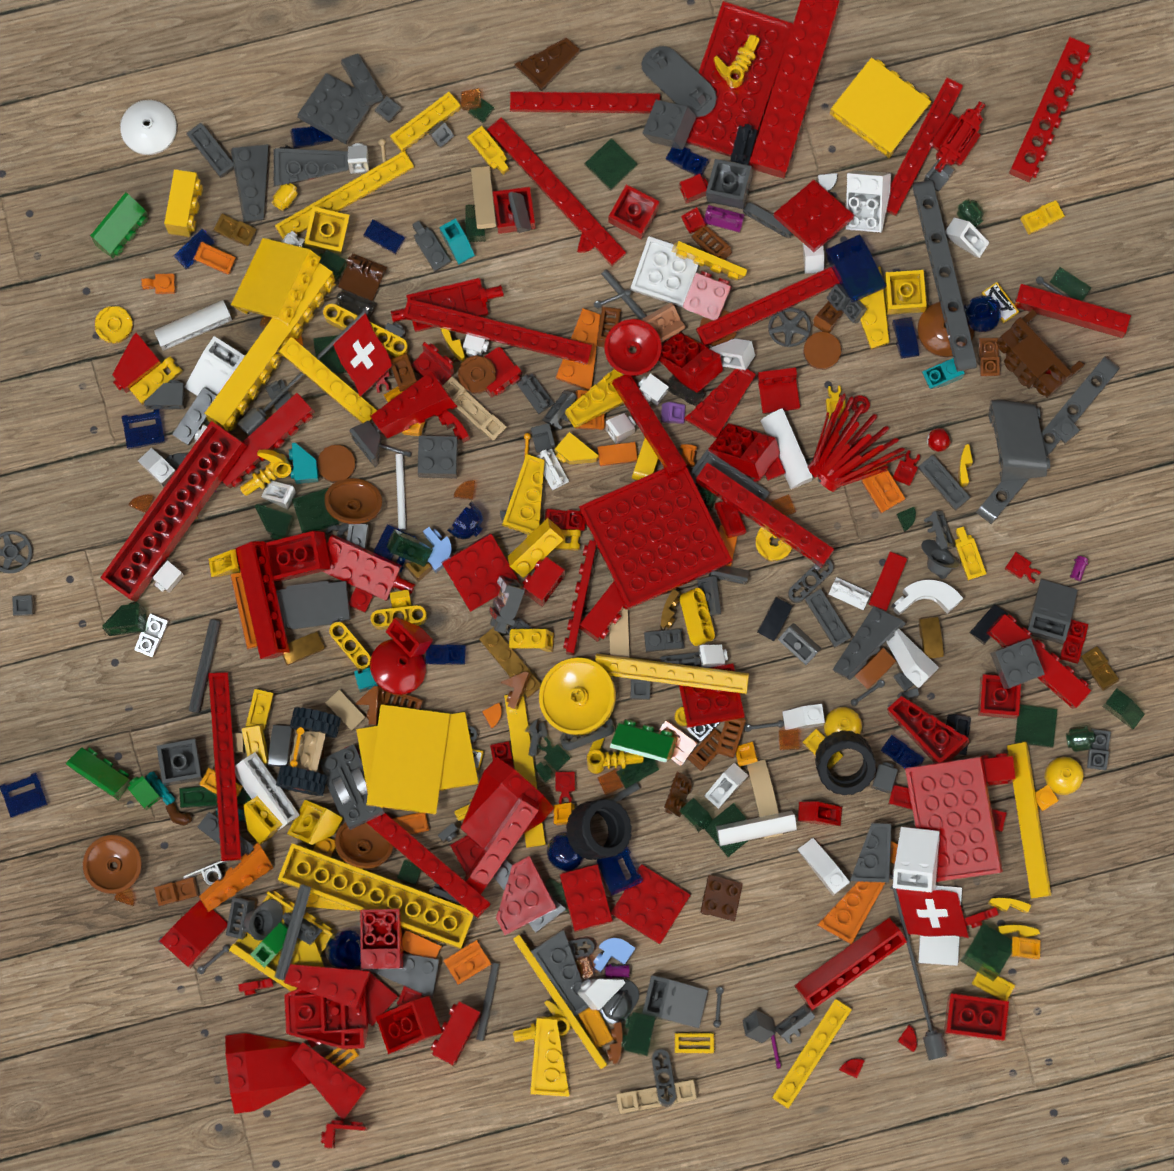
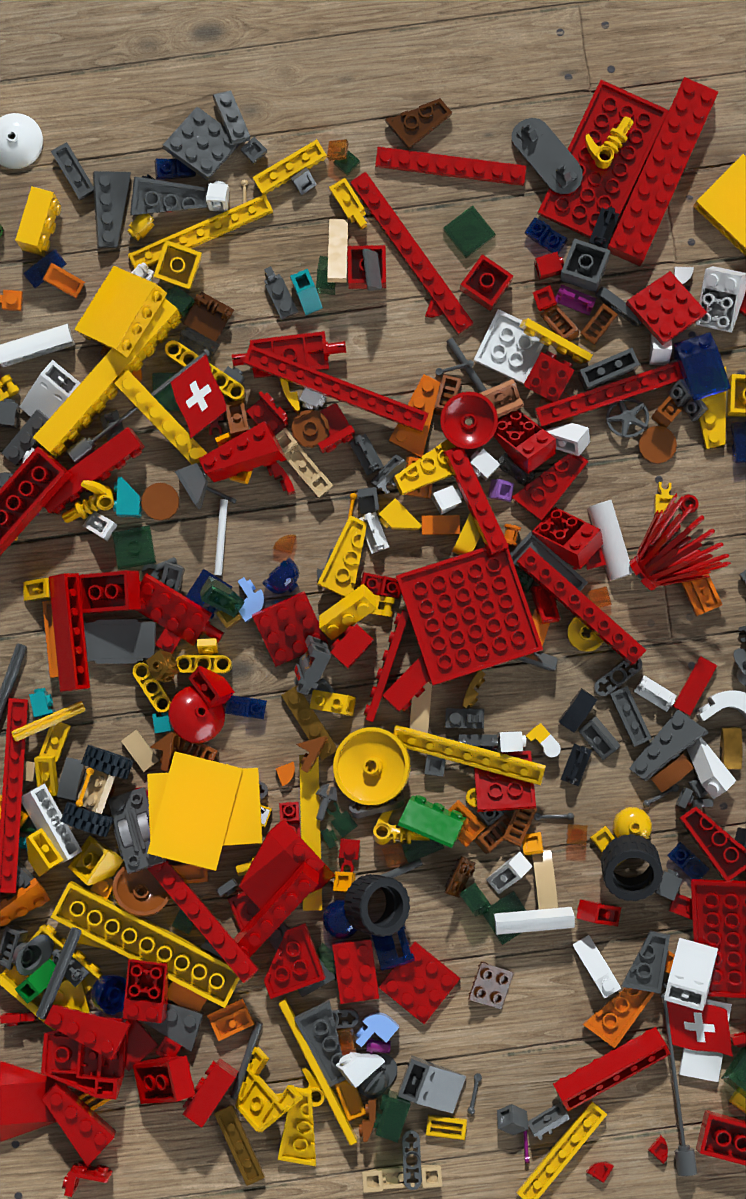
camera: 10 degrees right, 5 degrees up
pearl gold slope [213,213,256,246] -> none
clear green slope [255,504,294,540] -> none
pearl gold slope [282,631,325,665] -> none
dark orange dish [325,478,382,524] -> none
clear blue plate [363,220,405,255] -> none
dark grey brick [418,436,458,479] -> none
dark grey brick [642,100,696,150] -> none
yellow beam [680,588,715,646] -> none
dark grey plate [697,576,721,617] -> none
red bracket [757,367,800,414] -> none
white slope [782,704,825,731] -> none
red plate [893,450,920,486] -> none
clear green tile [896,507,916,532] -> none
none -> yellow axle [12,701,85,741]
none -> teal brick [29,688,56,718]
none -> pearl gold brick [146,650,180,682]
none -> pearl gold plate [214,1104,265,1186]
none -> yellow wing [235,1047,303,1132]
none -> leg [525,723,561,757]
none -> black hinge [560,744,592,787]
none -> dark grey brick [578,348,640,392]
none -> dark orange slope [580,303,618,345]
none -> dark grey plate [675,787,694,808]

